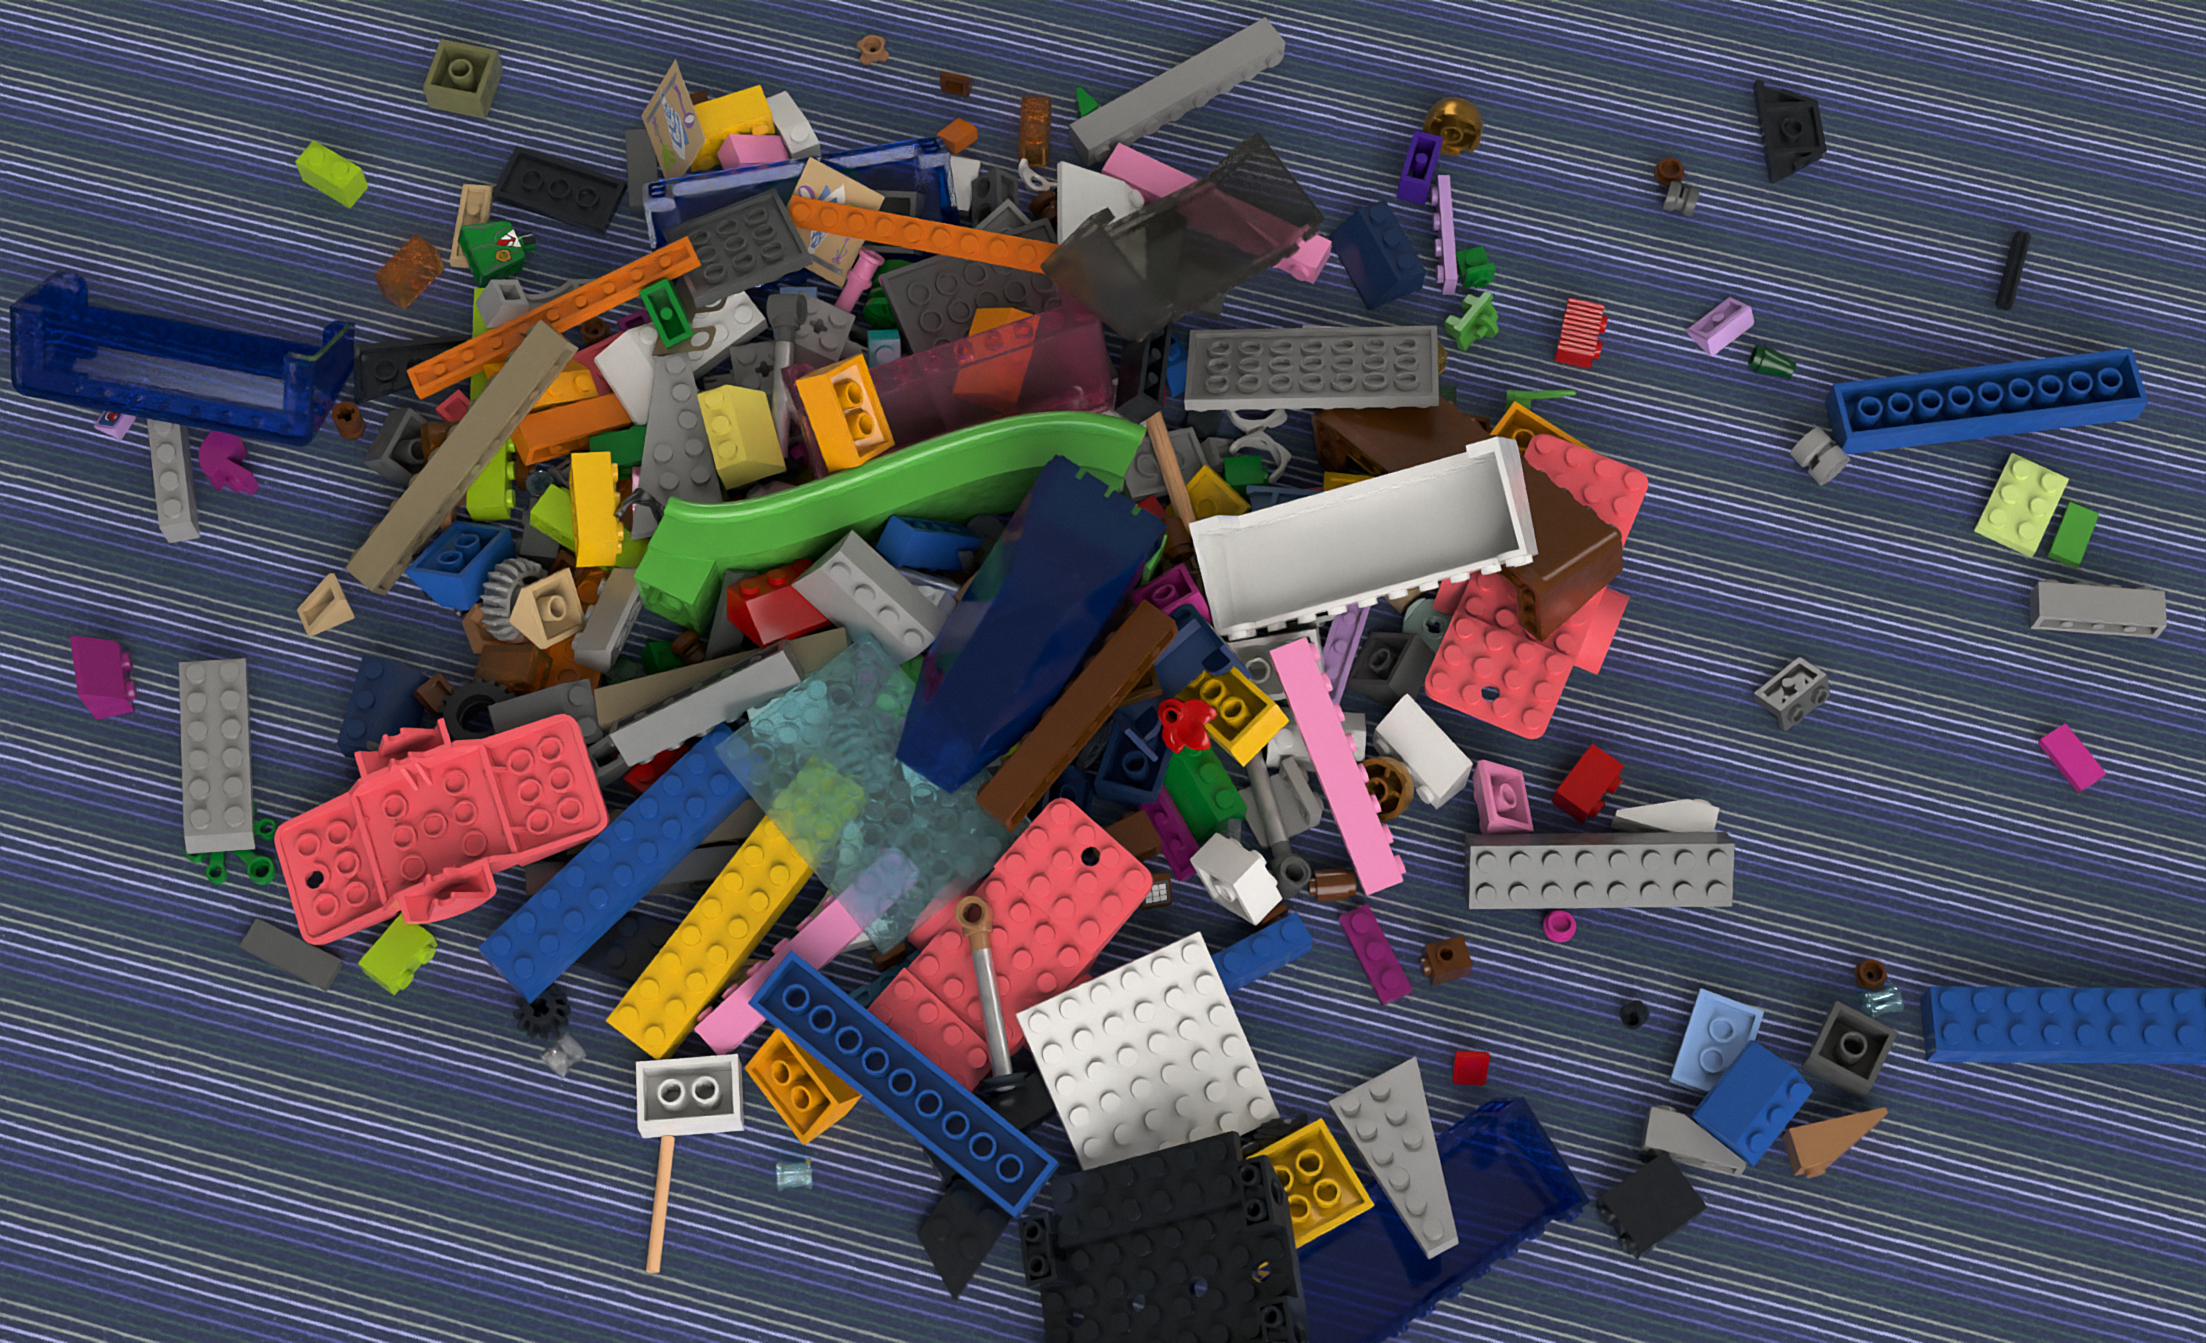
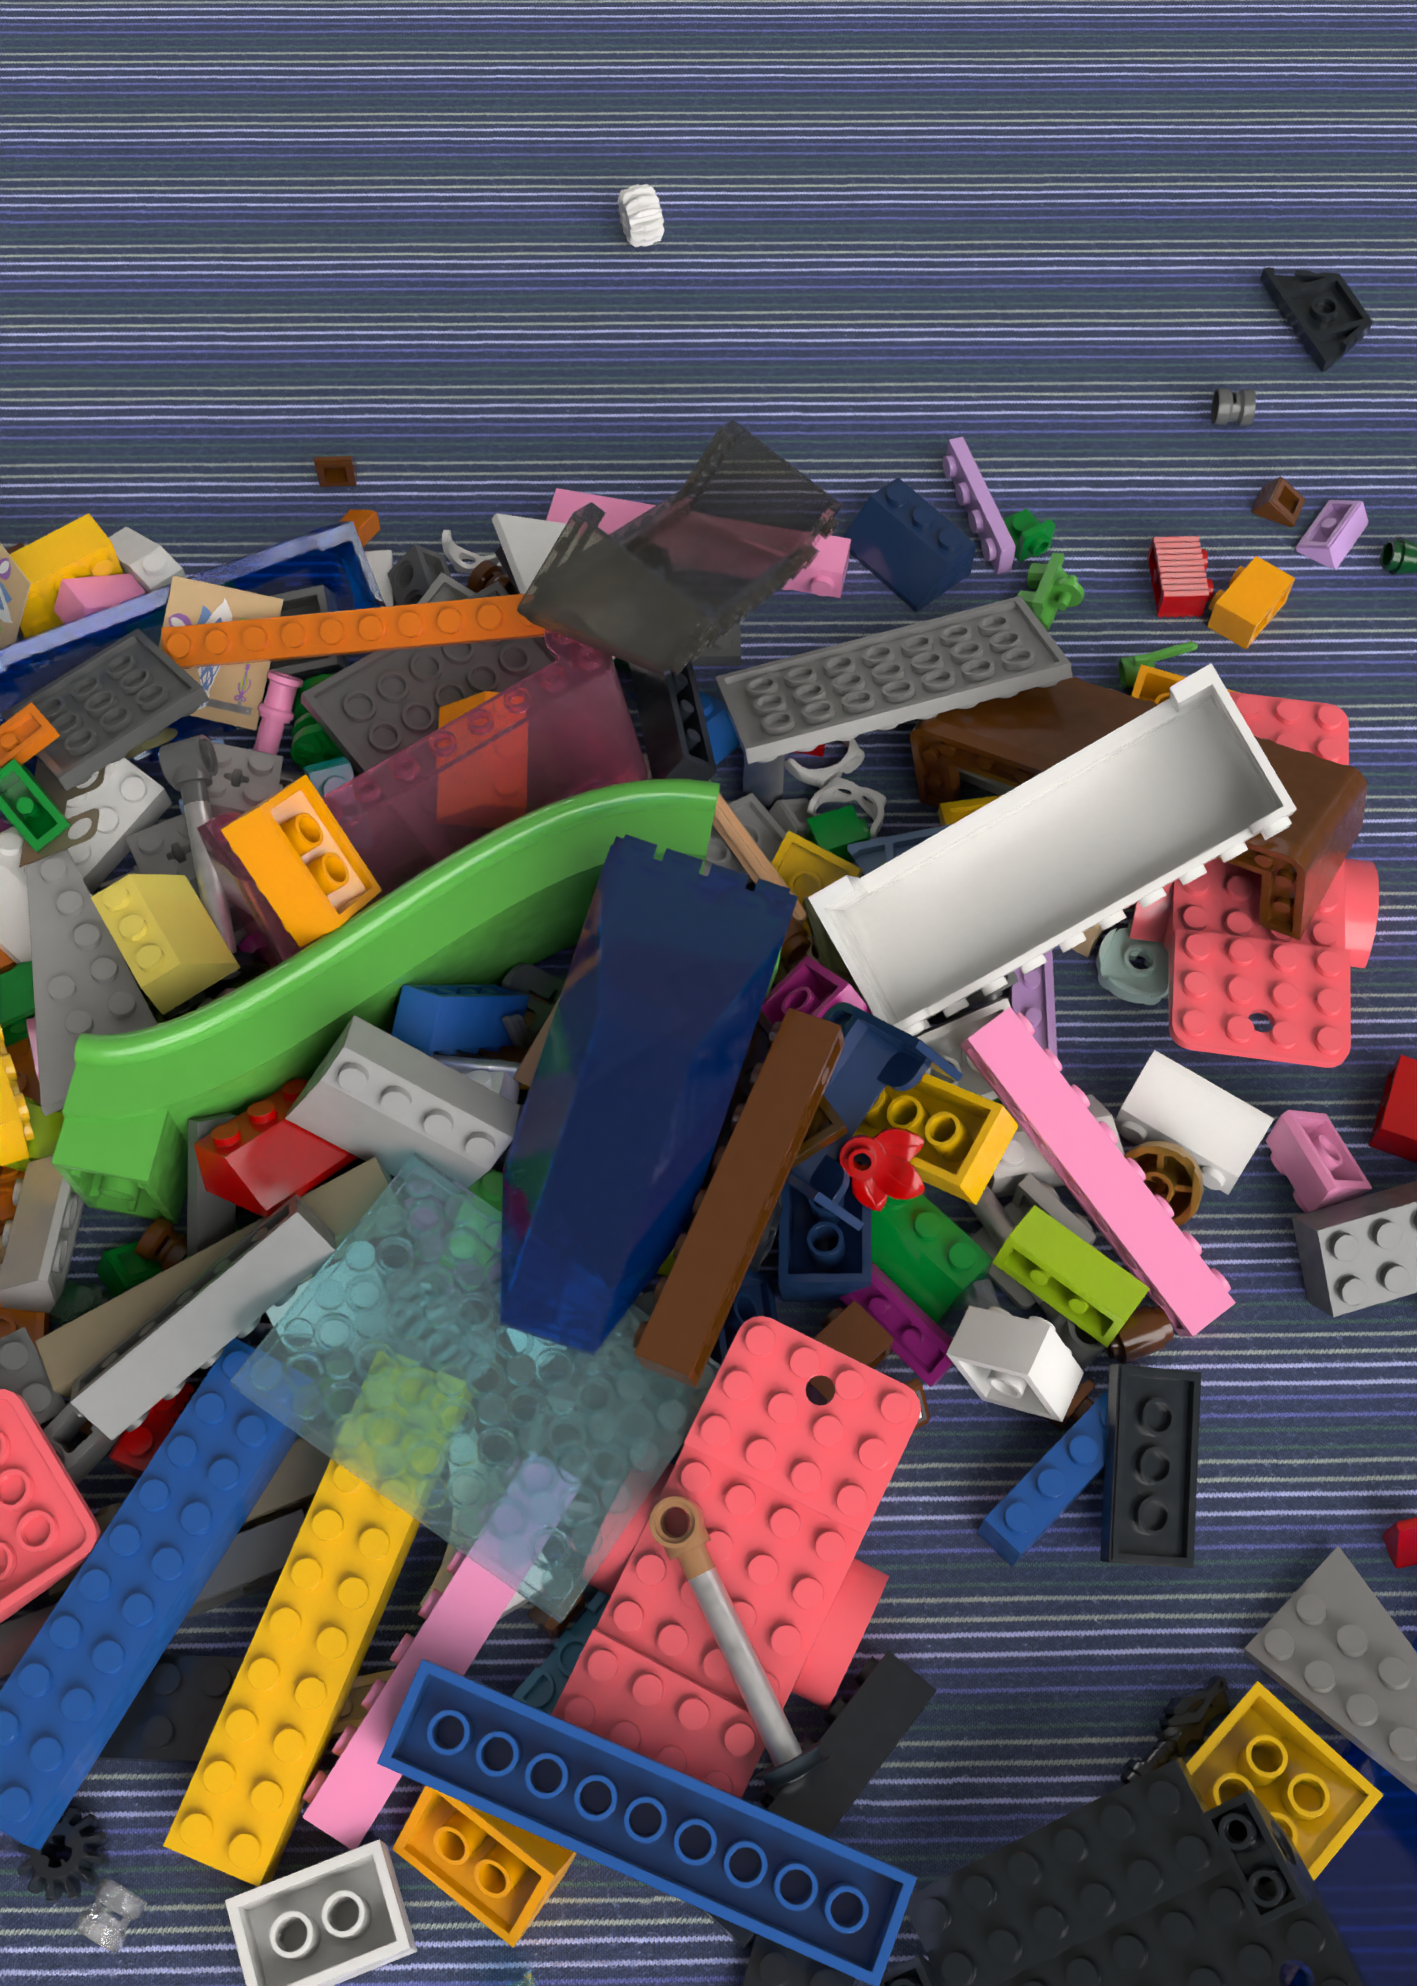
camera: 15 degrees left, 5 degrees down
black cap [613,488,665,525] -> none
medium nougat plate [857,35,889,65] -> none
white plate [1015,931,1280,1171] -> none
clear orange brick [1018,96,1051,167] -> none
light grey brick [1069,17,1285,166] -> none
green slope [1075,86,1099,120] -> none
magenta plate [1338,904,1413,1006] -> none
dark grey slope [1346,632,1436,707] -> none
dark purple brick [1396,130,1443,205] -> none
reddish brown brick [1419,935,1473,986] -> none
pearl gold cylinder [1422,97,1483,156] -> none
reddish brown plate [1654,158,1684,187] -> none
none -> lime brick [992,1205,1150,1347]
none -> black tile [1100,1364,1201,1568]
none -> light orange brick [1207,556,1295,649]
none -> reddish brown slope [1251,476,1306,527]

